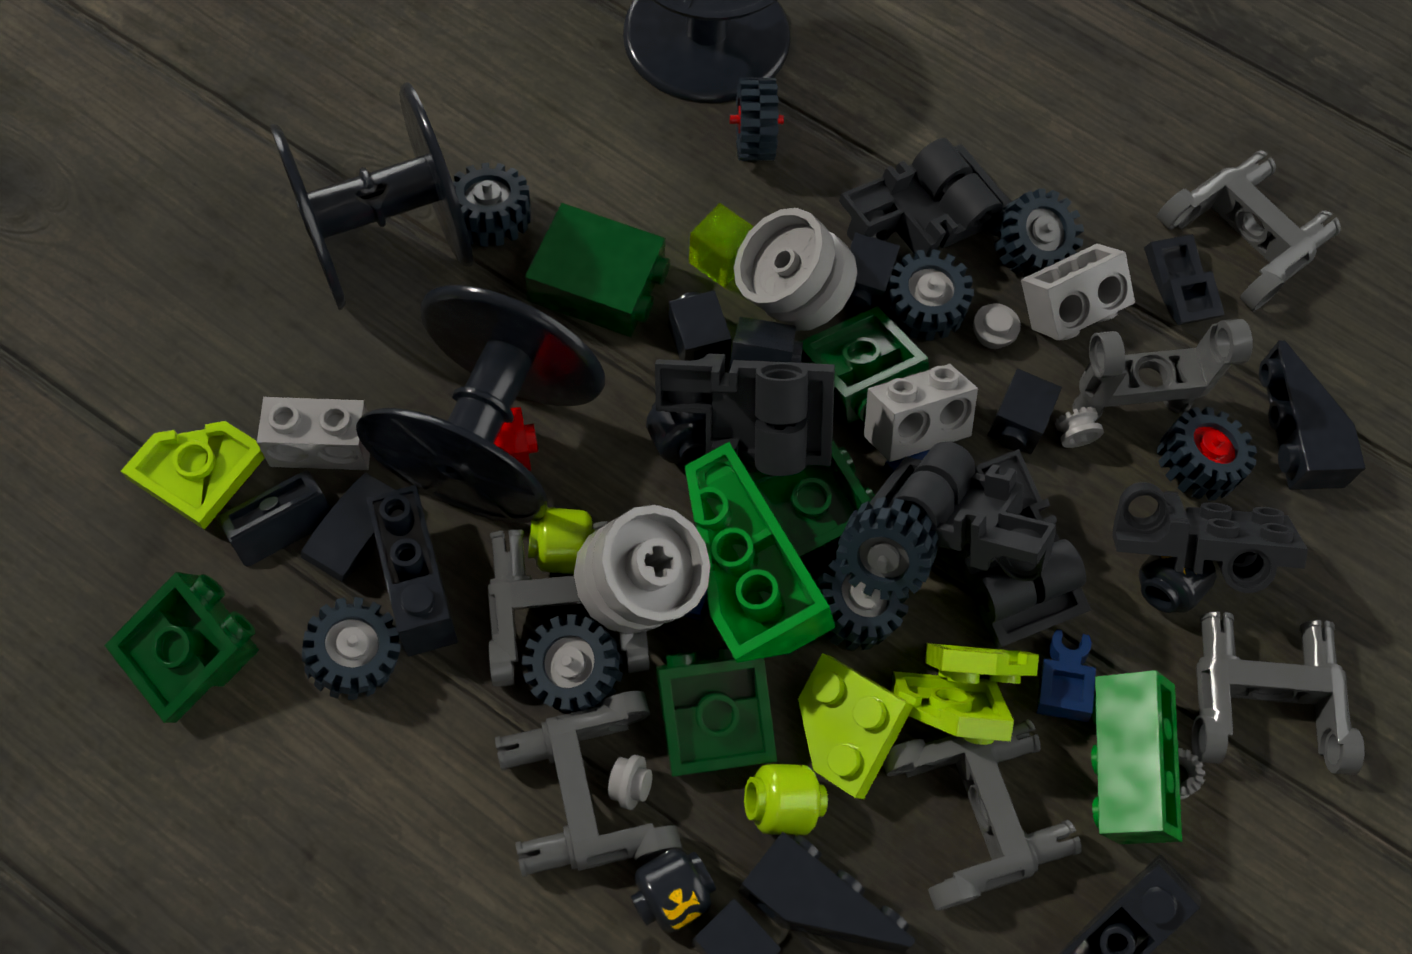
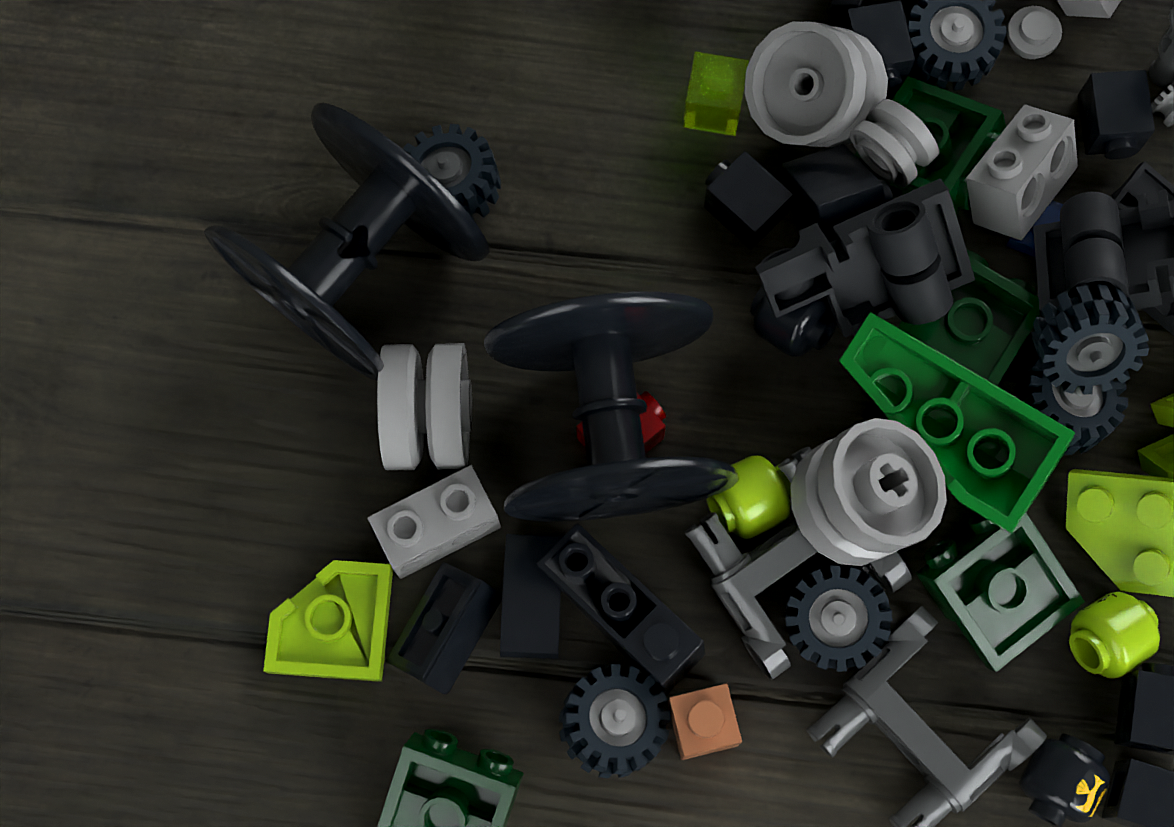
camera: 20 degrees left, 10 degrees up
dark green brick [525,203,670,337] -> none
light grey plate [608,755,652,810] -> none
none -> light grey wheel [377,343,473,470]
none -> nougat brick [667,683,742,760]
none -> light grey wheel [850,99,939,188]

